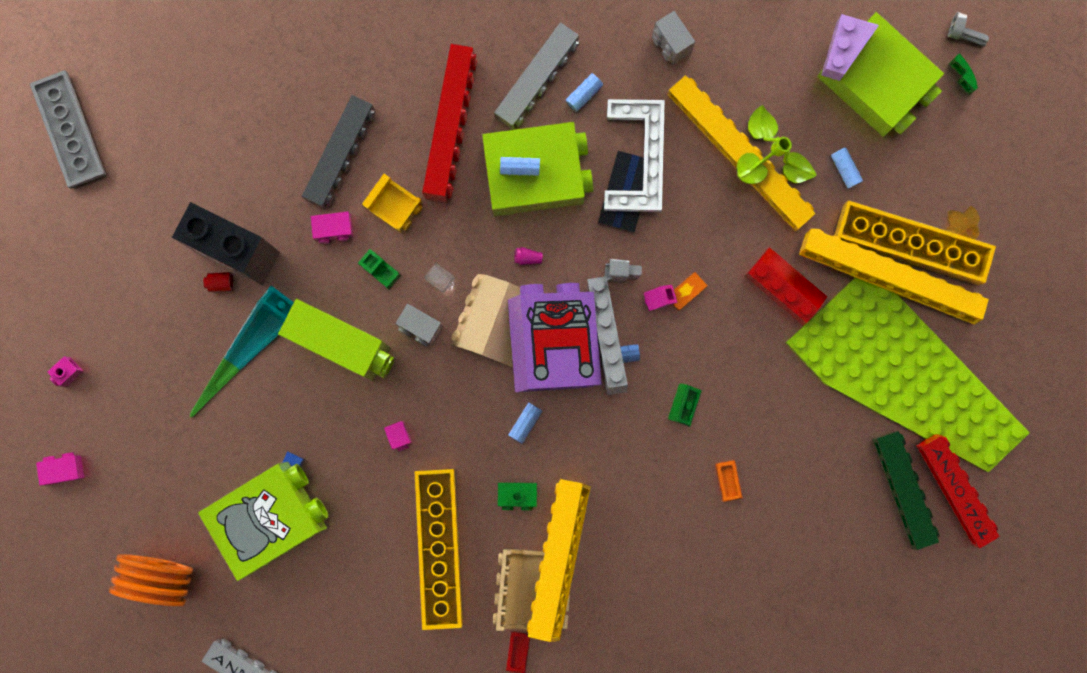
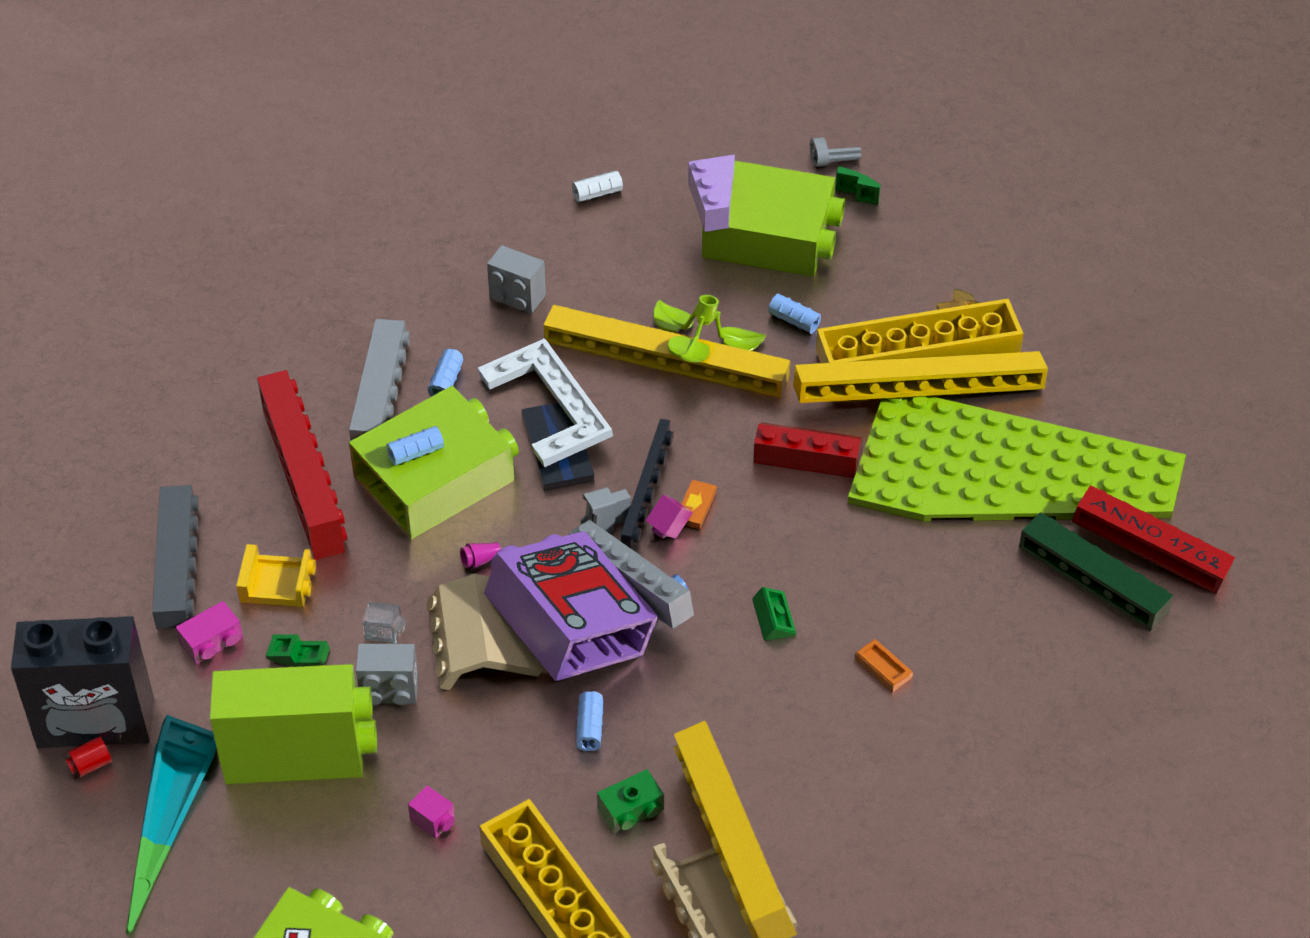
camera: 30 degrees left, 35 degrees down
none -> black plate [621,418,674,549]

